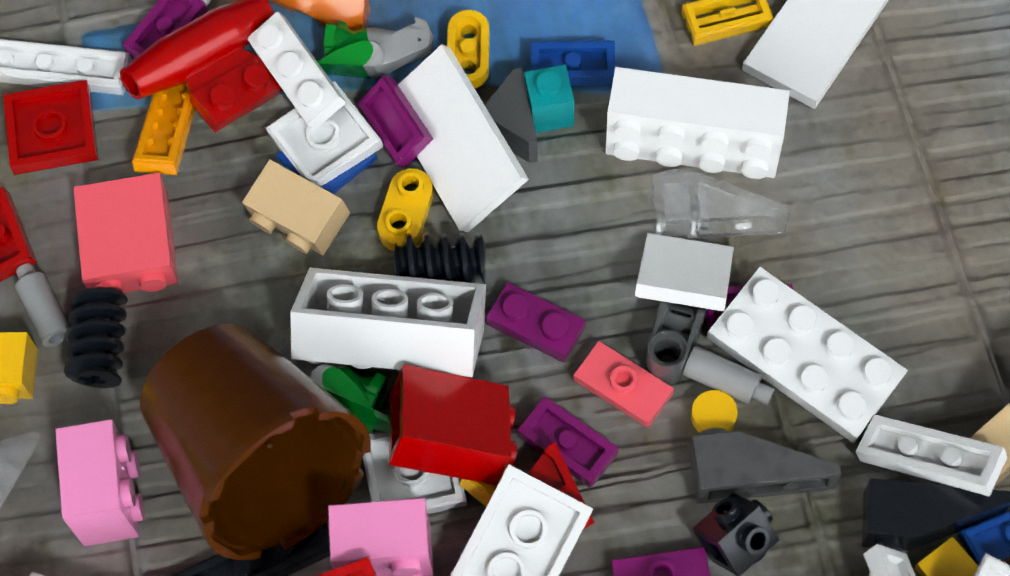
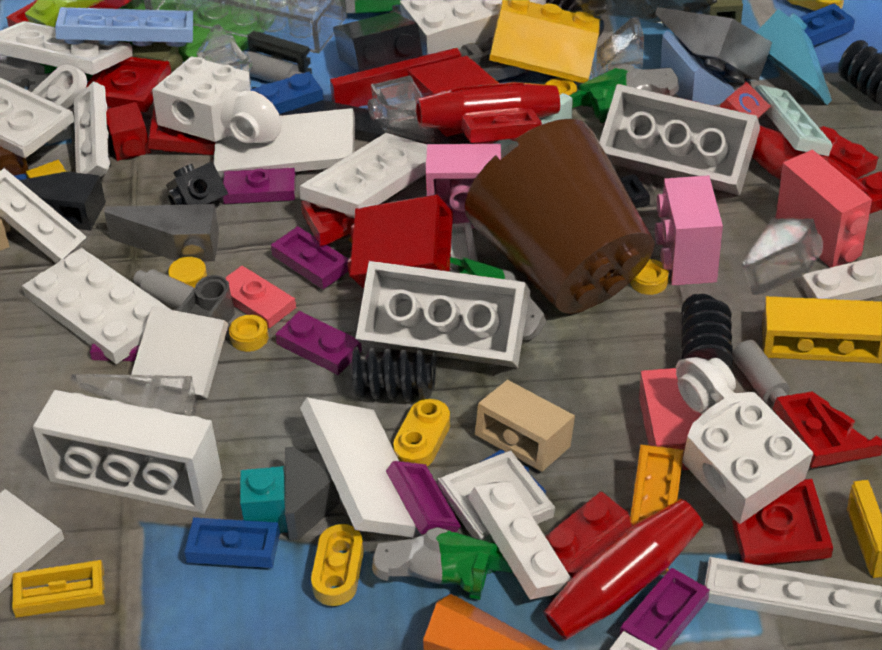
camera: 175 degrees left, 20 degrees down
none -> yellow tile [229,315,269,352]
none -> yellow tile [630,259,669,295]
none -> white brick [676,357,813,524]

